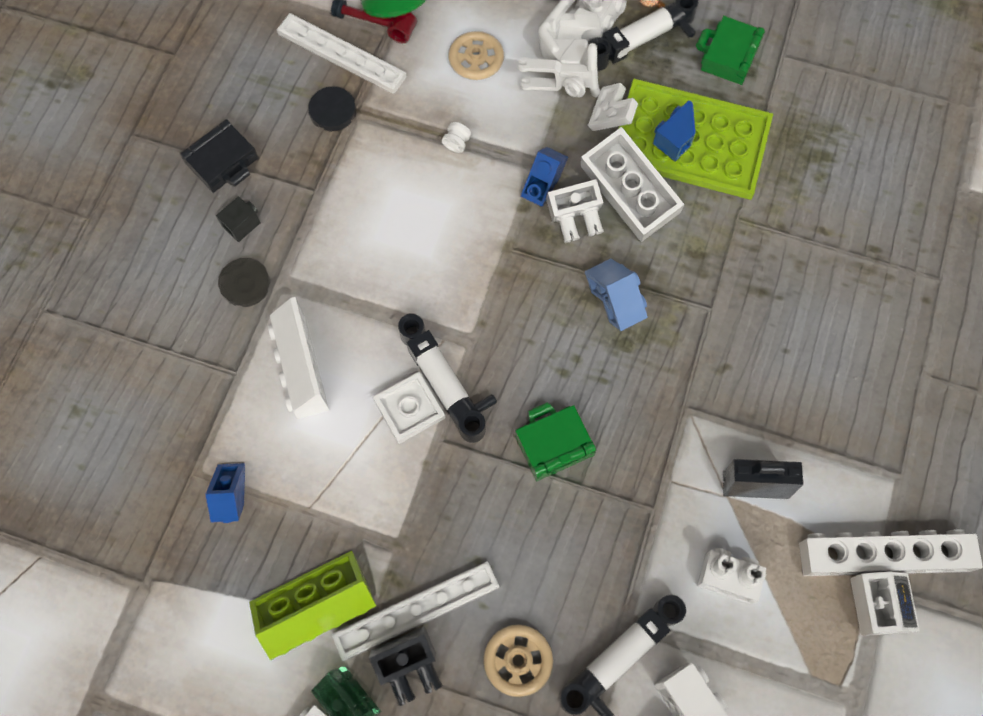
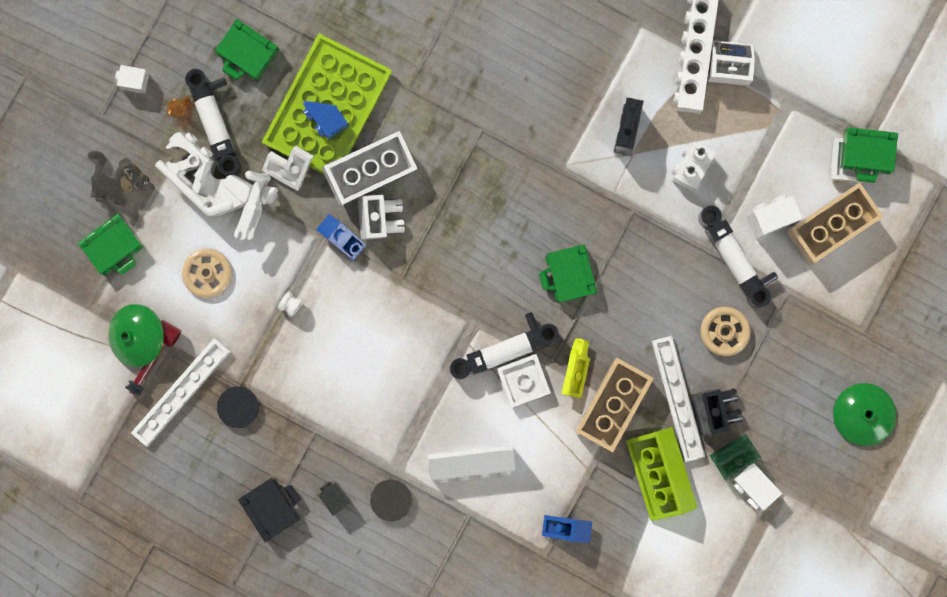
camera: 80 degrees left, 15 degrees up
medium blue brick [584,259,648,331] -> none
none -> neon yellow hinge [561,338,590,399]
none -> tan brick [574,357,654,452]

